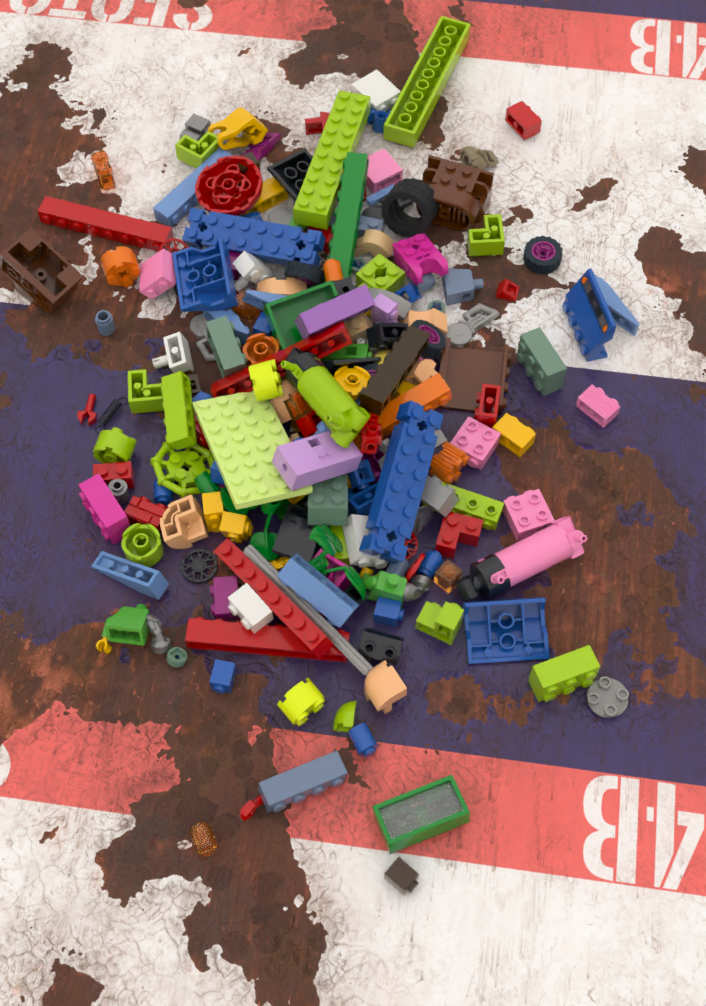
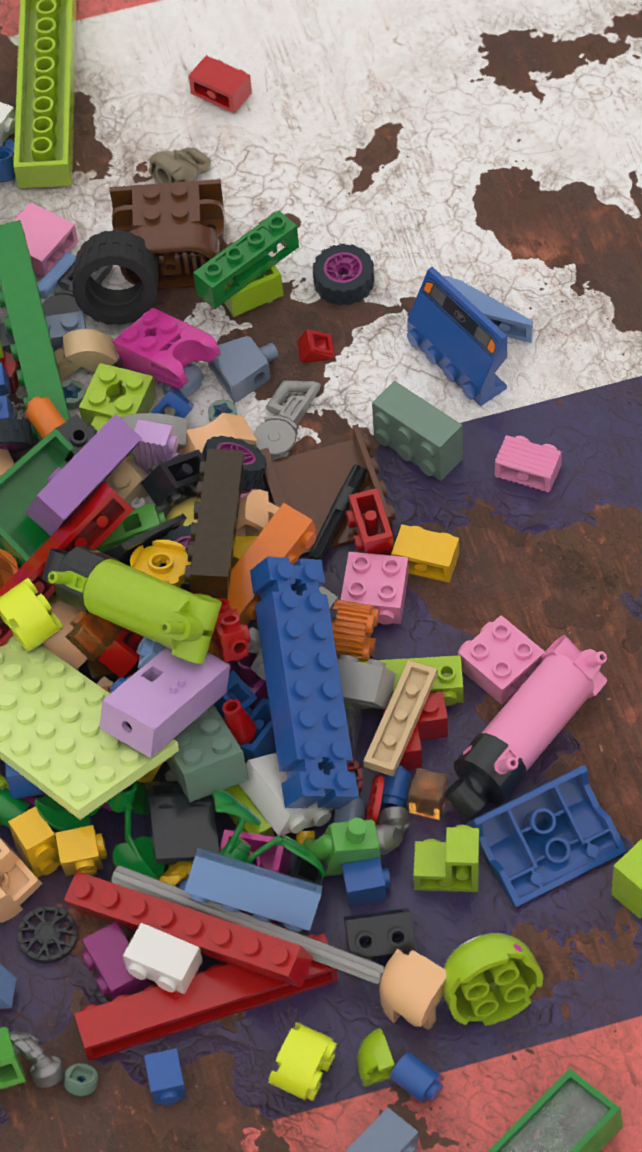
camera: 20 degrees left, 5 degrees down
none -> green brick [193,210,299,309]
none -> red cone [222,699,256,745]
none -> black axle [308,465,367,562]
none -> tan plate [364,660,437,777]
none -> lime cylinder [443,933,543,1026]

